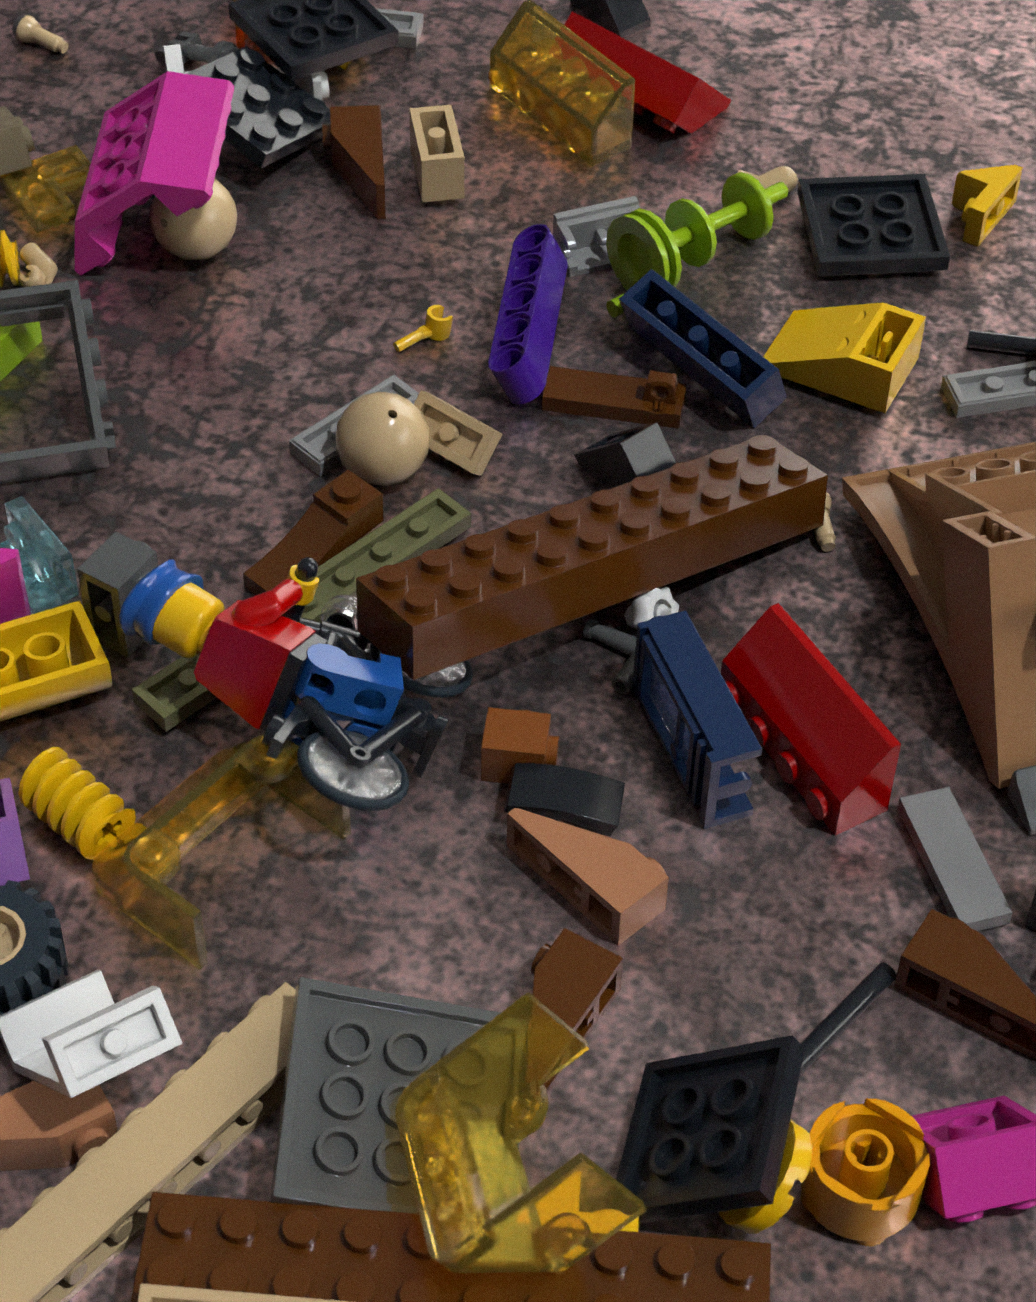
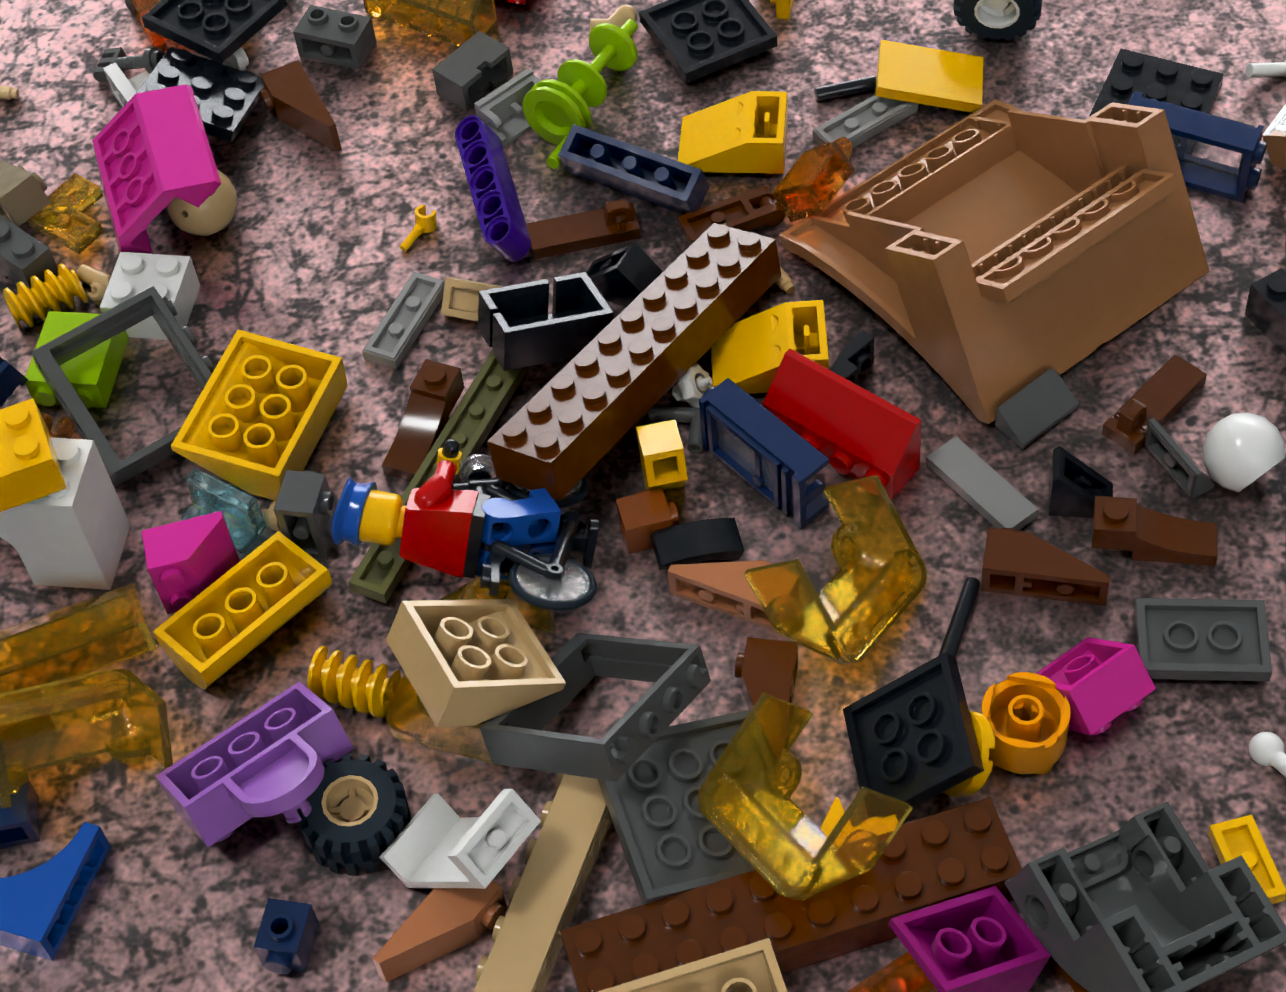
camera: 15 degrees left, 5 degrees up
tan helmet [336,392,429,486] -> none
tan brick [409,105,465,202] -> none
none -> white brick [100,252,200,340]
none -> yellow slope [171,329,348,501]
none -> dark grey brick [293,5,377,70]
none -> tan slope [386,599,566,727]
none -> dark grey brick [432,31,513,112]
none -> black piece [478,272,614,371]
none -> dark grey window [480,633,711,782]
none -> yellow slope [636,419,688,491]
none -> reddish brown plate [677,186,786,246]
none -> yellow slope [711,300,829,394]
none -> clear yellow windscreen [744,475,927,665]
none -> clear orange hinge [772,137,855,222]
none -> black slope [831,330,874,385]

